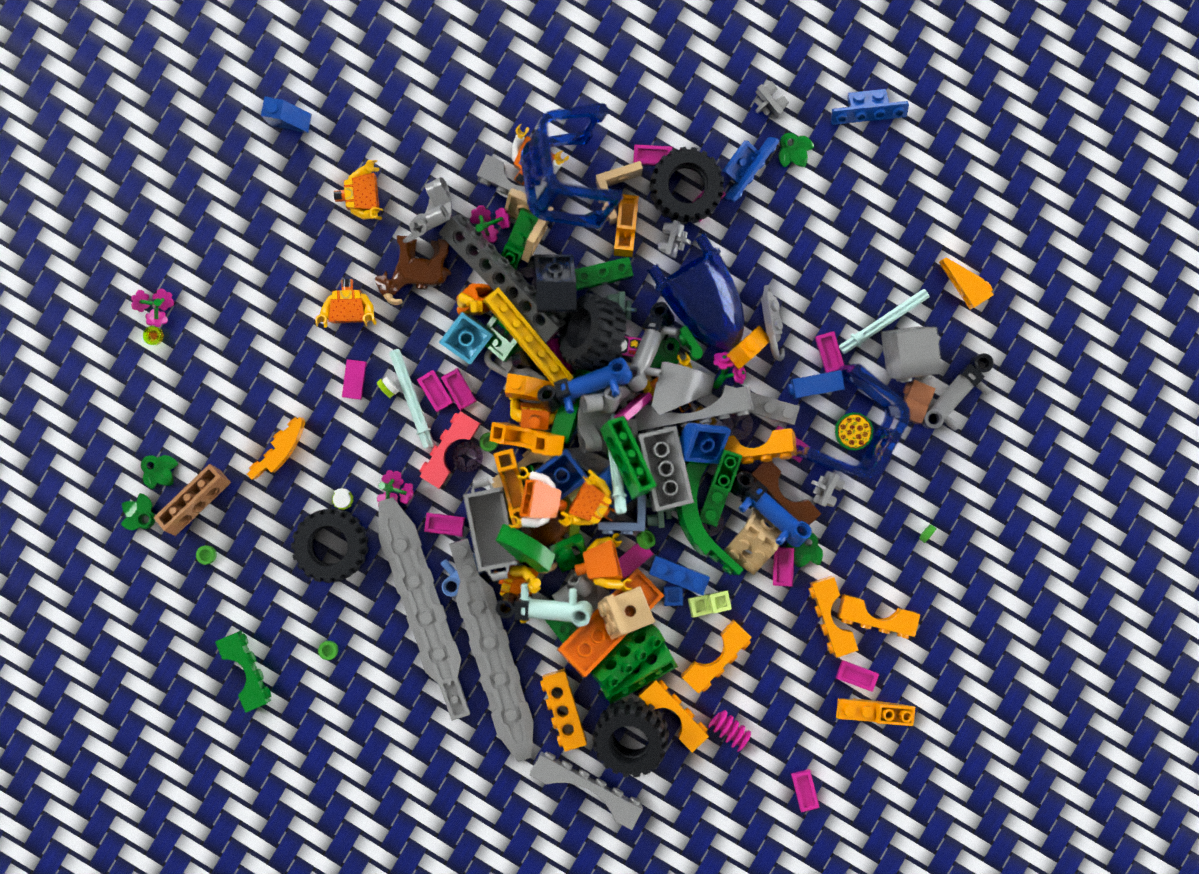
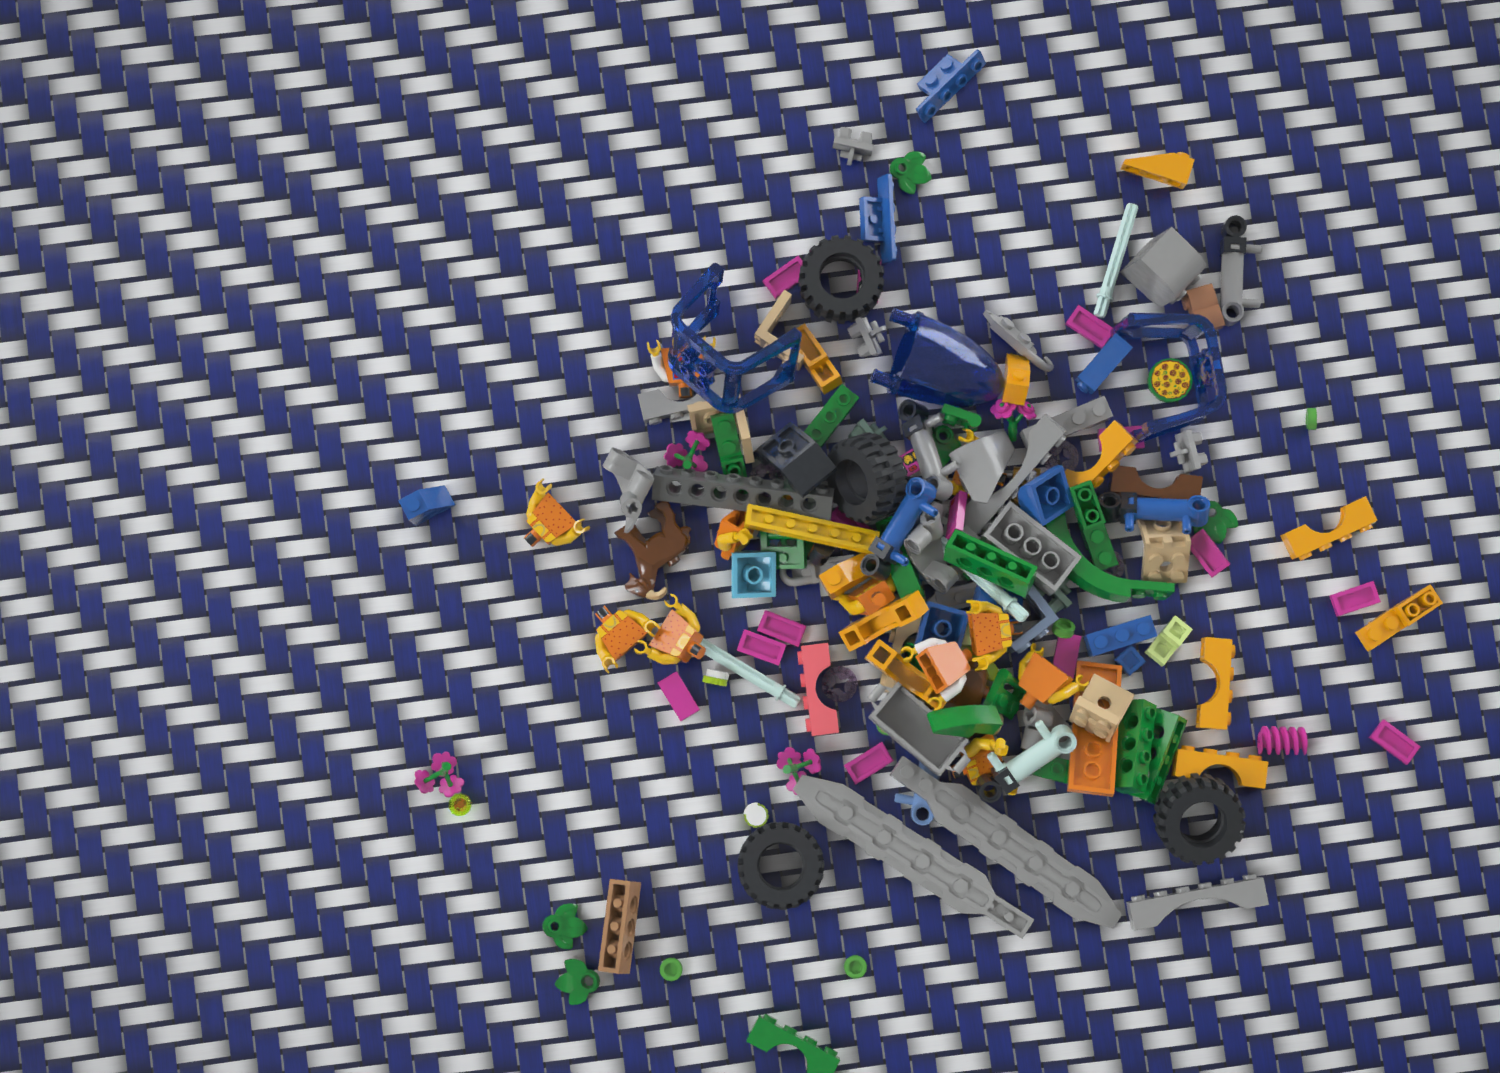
camera: 30 degrees left, 5 degrees down
light orange slope [247,417,306,480] -> none
bright green tile [479,433,499,452] -> none
light orange brick [540,668,587,752] -> none
light orange arch [808,576,859,658] -> none
none -> torso [634,594,706,665]

